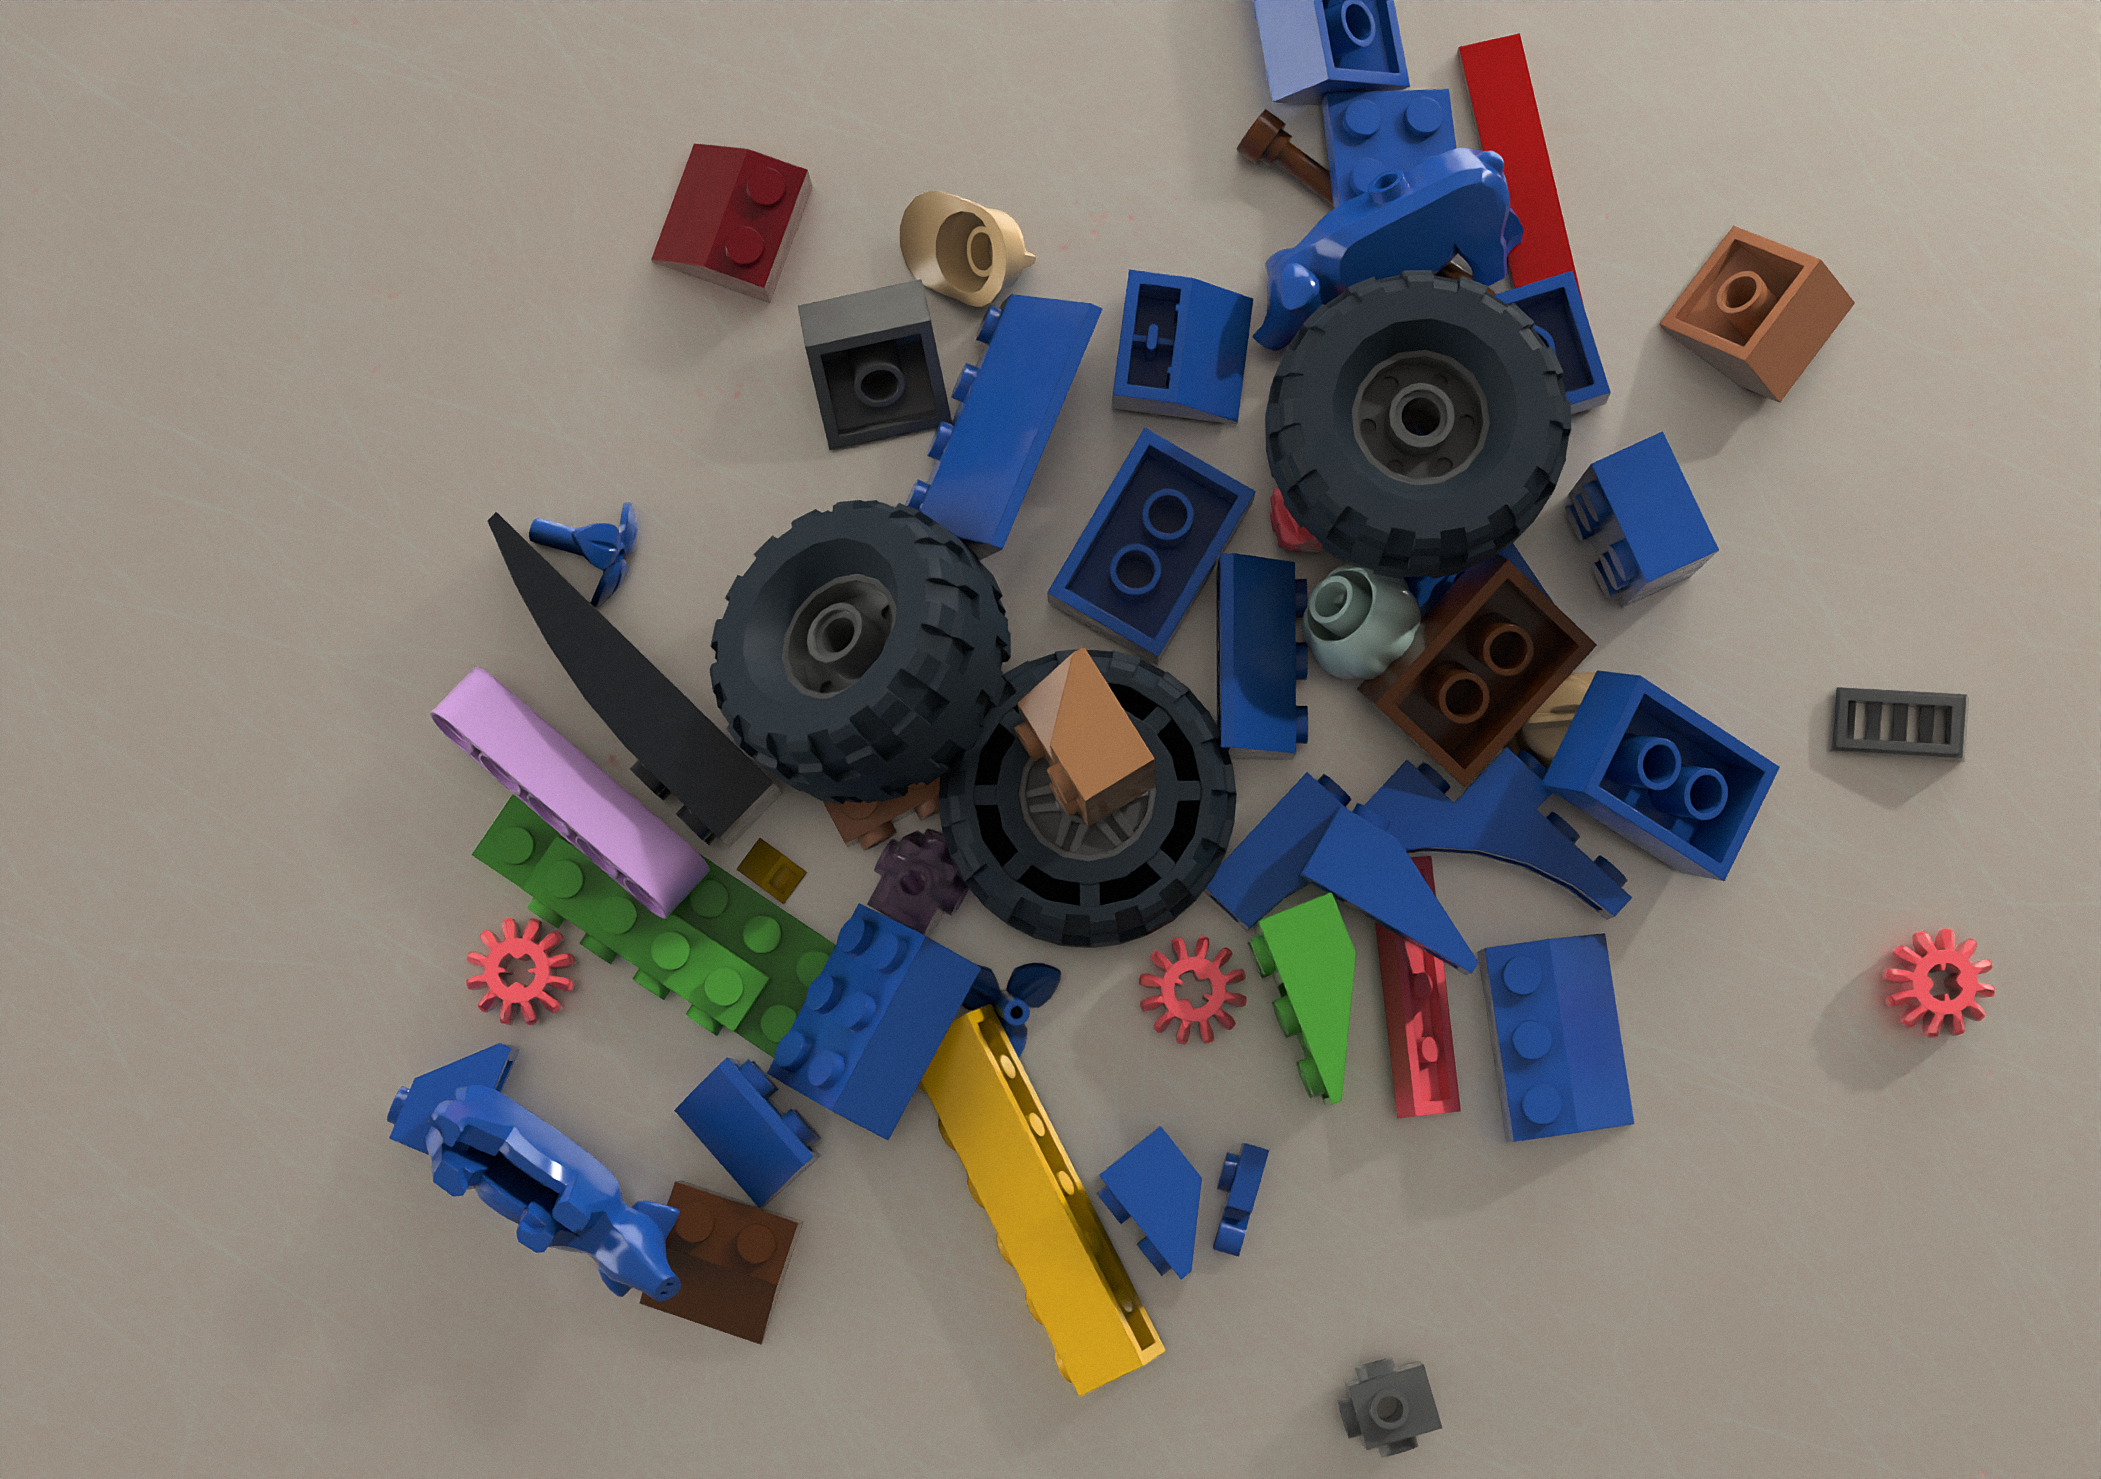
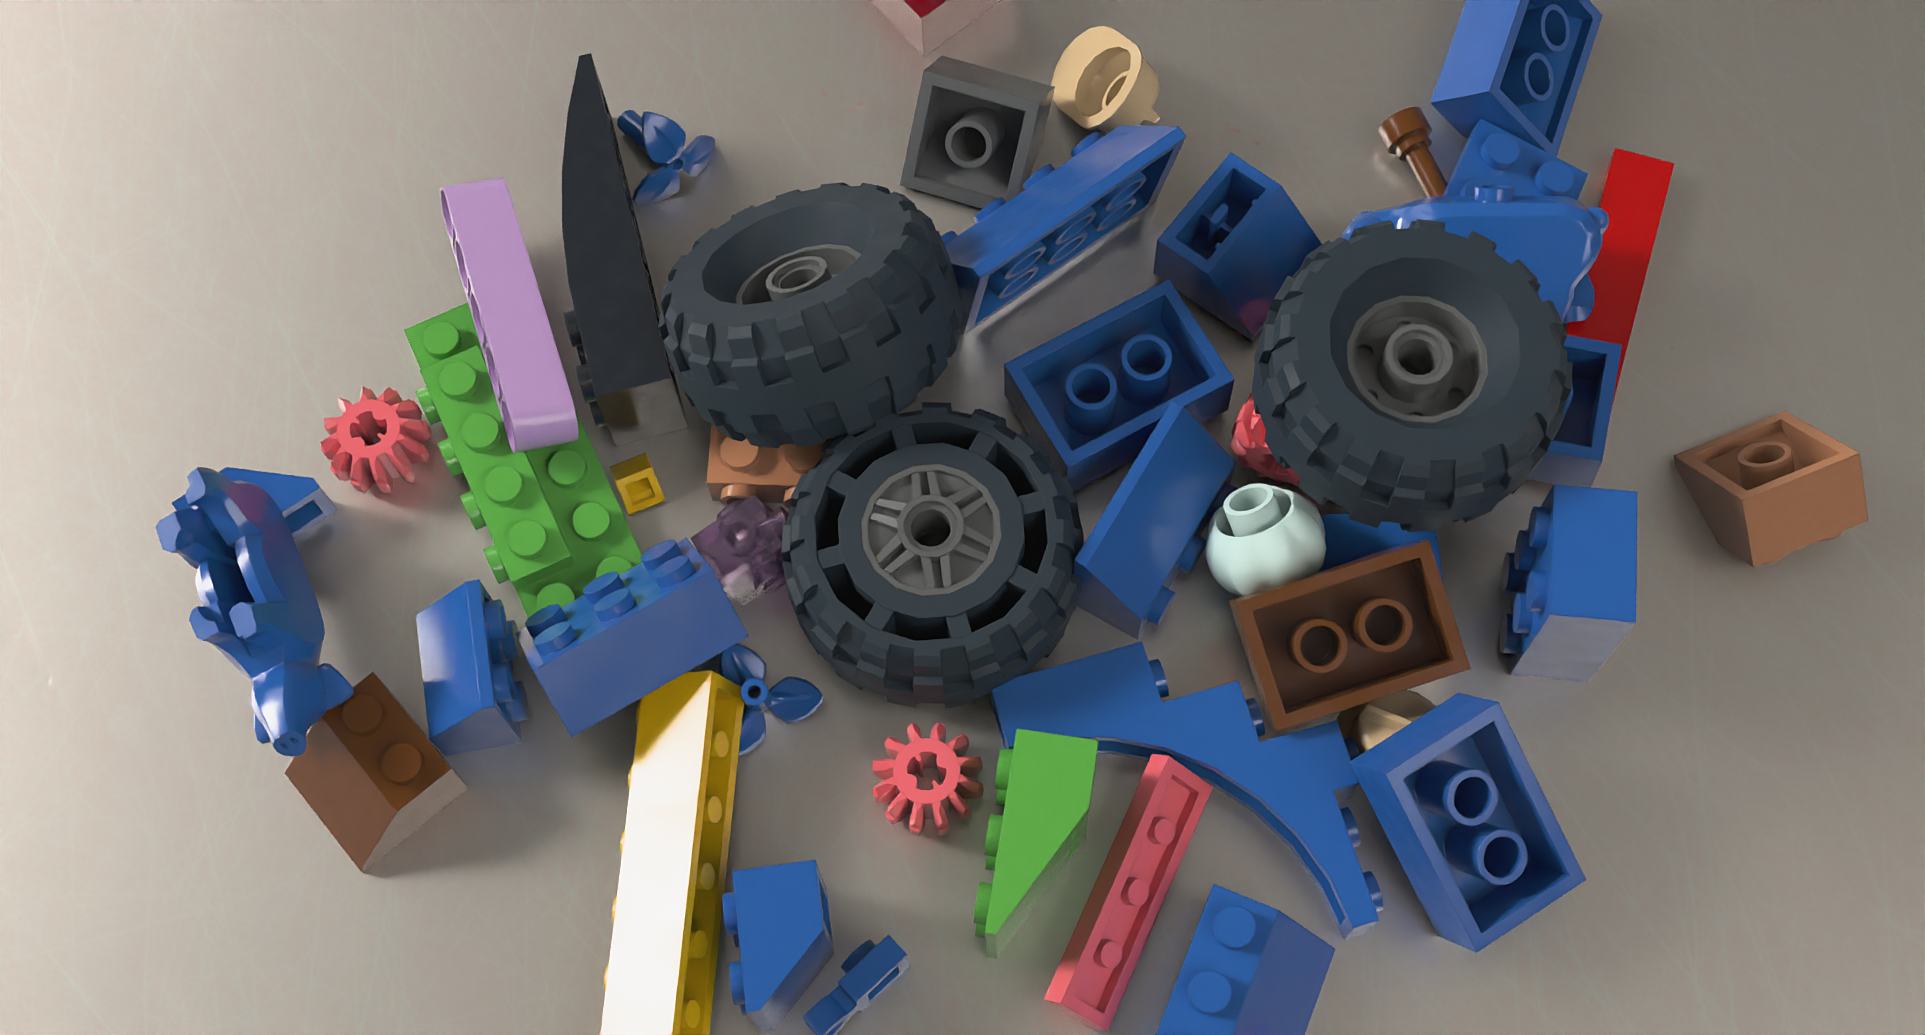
camera: 30 degrees right, 15 degrees down
medium nougat slope [1014,647,1156,827] -> none
blue slope [1298,803,1479,975] -> none
dark grey slope [1832,687,1969,761] -> none

